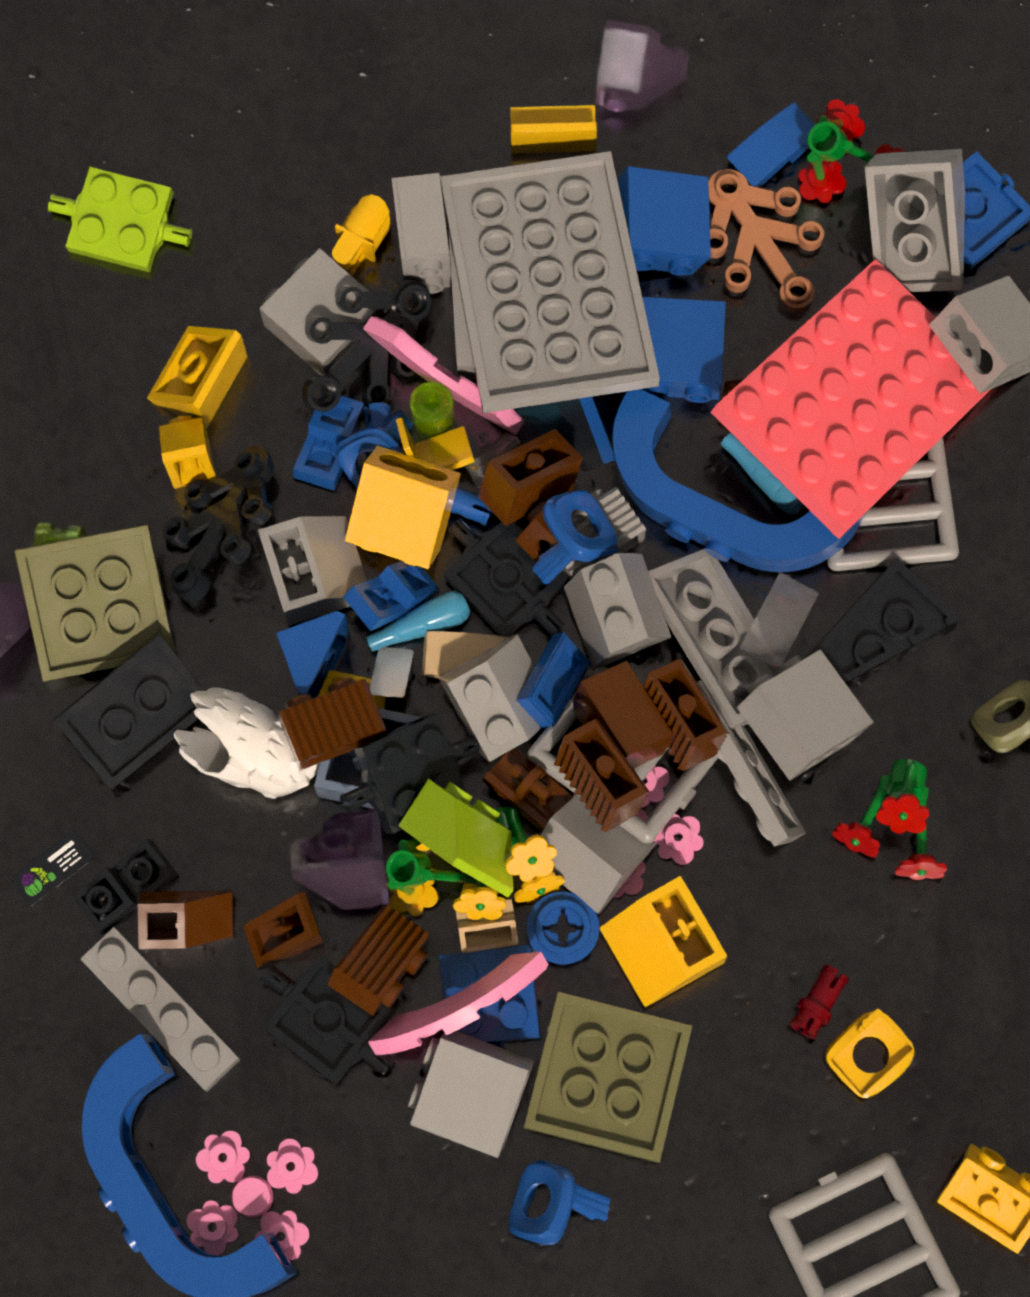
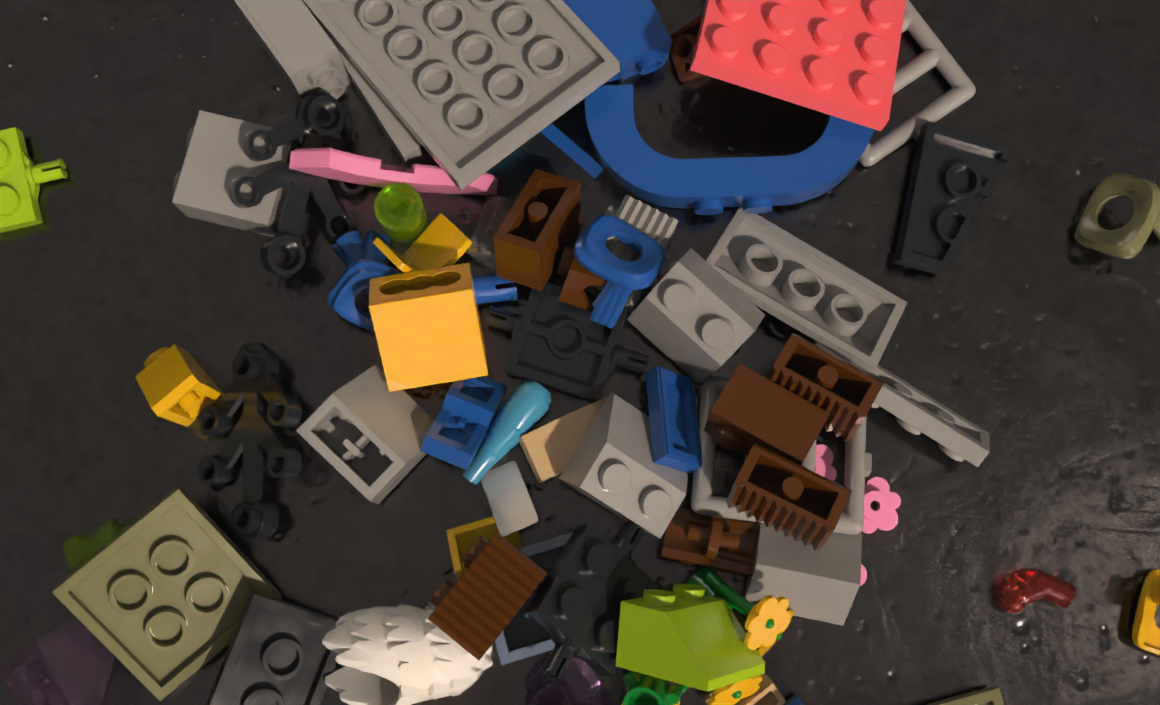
camera: 35 degrees left, 5 degrees up
yellow slope [147,326,248,429] -> none
blue slope [276,611,351,699] -> none
blue slope [293,390,364,491] -> none
yellow arm [332,194,391,277] -> none
blue gear [526,892,599,966] -> none
yellow slope [599,876,727,1008] -> none
dark azure piece [721,433,806,515] -> none
light grey piece [737,649,874,781] -> none
clear slope [739,572,819,669] -> none
dark red pin [789,965,849,1039] -> none
red plant [832,759,947,880] -> none
none -> clear red arm [998,568,1076,614]

